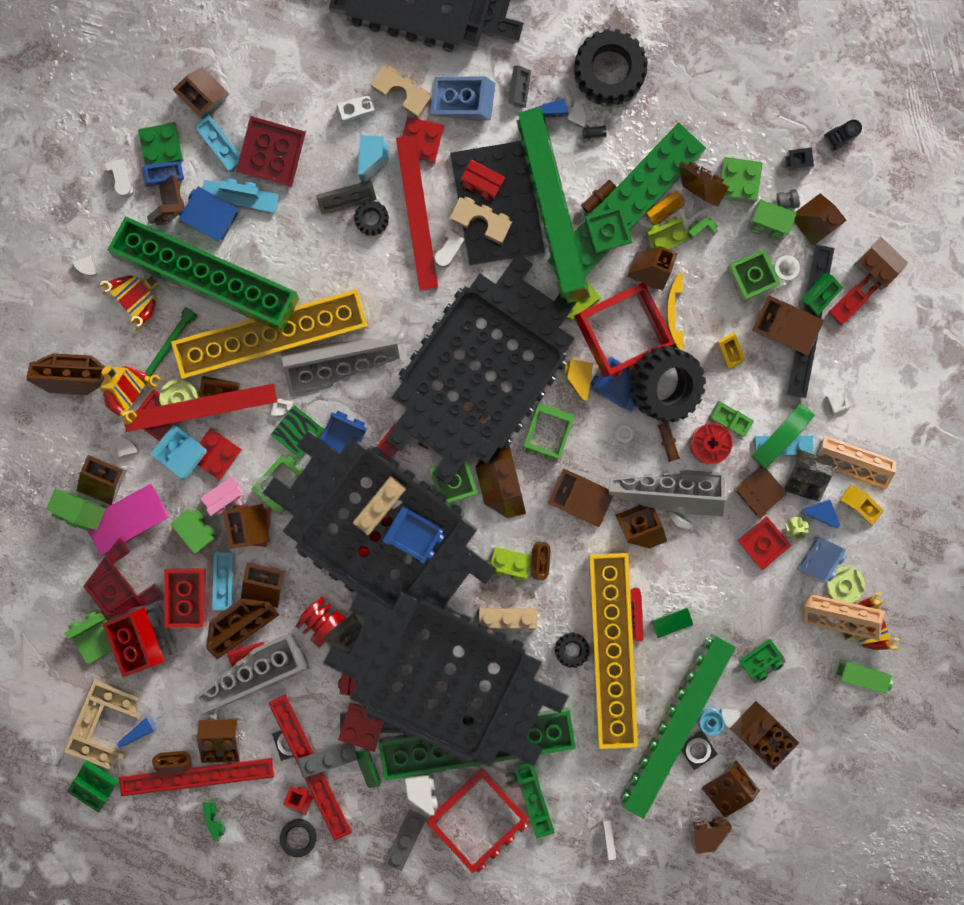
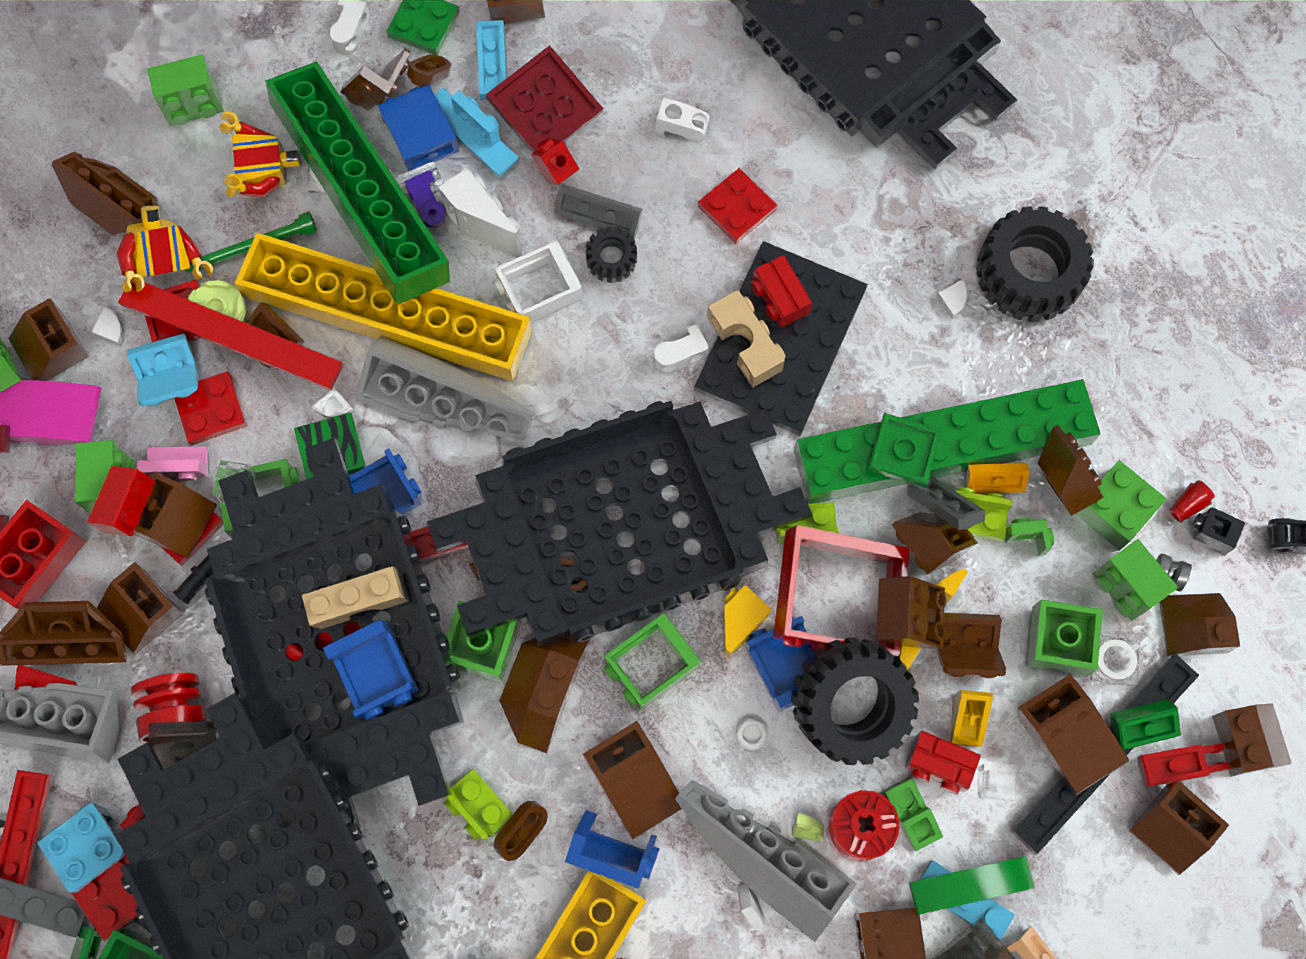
camera: 35 degrees right, 15 degrees down
white tile [73,256,98,276] -> none
blue slope [142,160,184,187] -> none
medium azure plate [212,552,234,610] -> none
medium azure slope [358,135,390,183] -> none
tan arch [370,65,431,119] -> none
red tile [396,135,438,290] -> none
medium blue slope [430,76,496,120] -> none
tan arch [479,607,537,629] -> none
dark grey plate [508,65,531,108] -> none
green brick [516,107,591,303] -> none
blue slope [532,99,569,117] -> none
reddish brown pin [581,179,616,214] -> none
black pin [582,125,607,141] -> none
reddish brown slope [615,505,667,549] -> none
reddish brown pin [657,422,680,462] -> none
white tile [826,395,851,414] -> none
none -> medium azure bracket [38,802,125,893]
none -> red brick [87,466,155,537]
none -> bright green brick [147,54,224,126]
none -> black pin [173,555,214,605]
none -> dark purple leg [404,169,446,229]
none -> reddish brown plate [407,54,451,87]
none -> white slope [438,168,522,257]
none -> white window [493,240,583,323]
none -> red brick [531,138,580,185]
none -> blue panel [565,810,660,889]
none -> yellowish green tile [792,813,824,842]
none -> reddish brown slope [876,576,946,649]
none -> red brick [905,731,981,795]
none -> dark grey plate [908,477,985,530]
none -> reddish brown bracket [936,612,1006,678]
none -> reddish brown slope [1128,781,1230,875]
none -> red cone [1168,480,1215,523]

